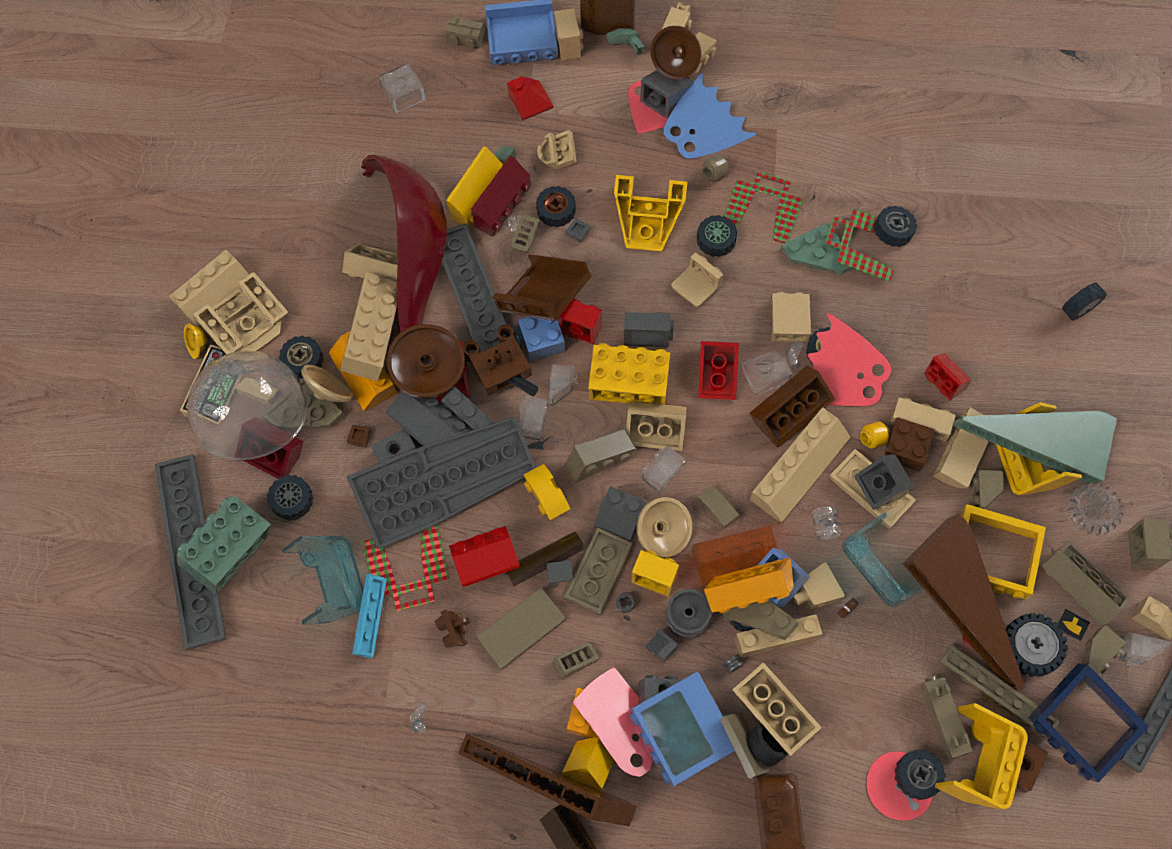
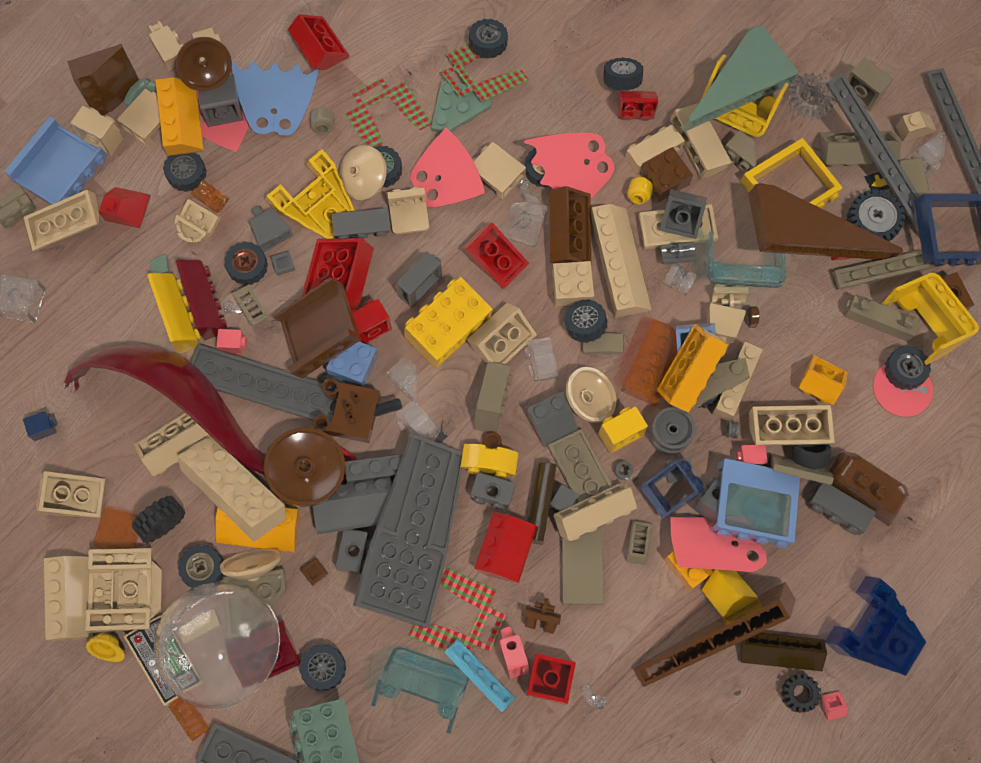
camera: 55 degrees left, 5 degrees up
none -> dark blue brick [23,411,57,441]
none -> tan slope [24,189,99,251]
none -> tan slope [35,471,105,518]
none -> clear orange tile [92,507,139,549]
none -> tan panel [117,89,161,147]
none -> black tyre [131,495,186,544]
none -> light orange slope [155,77,204,156]
none -> black wheel [163,152,207,192]
none -> clear orange slope [168,694,210,742]
none -> clear orange hips [191,180,229,213]
none -> coral brick [217,329,247,354]
none -> dark grey torso [250,206,293,252]
none -> red slope [288,14,350,70]
none -> red slope [302,238,374,311]
none -> dark grey brick [332,208,390,239]
none -> tan dish [339,145,386,201]
none -> coral piece [410,128,485,207]
none -> dark grey brick [471,472,515,510]
none -> reddish brown tile [483,432,502,449]
none -> coral torso [499,627,529,679]
none -> red brick [526,653,576,705]
none -> tan brick [552,261,594,307]
none -> tan brick [554,483,637,541]
none -> black wheel [564,299,608,343]
none -> black wheel [603,57,643,91]
none -> dark blue window [640,458,705,519]
none -> dark grey hips [660,242,697,265]
none -> tan hips [711,282,749,308]
none -> coral brick [736,445,767,467]
none -> light orange slope [798,355,848,406]
none -> dark grey brick [808,483,876,535]
none -> dark grey plate [826,73,940,234]

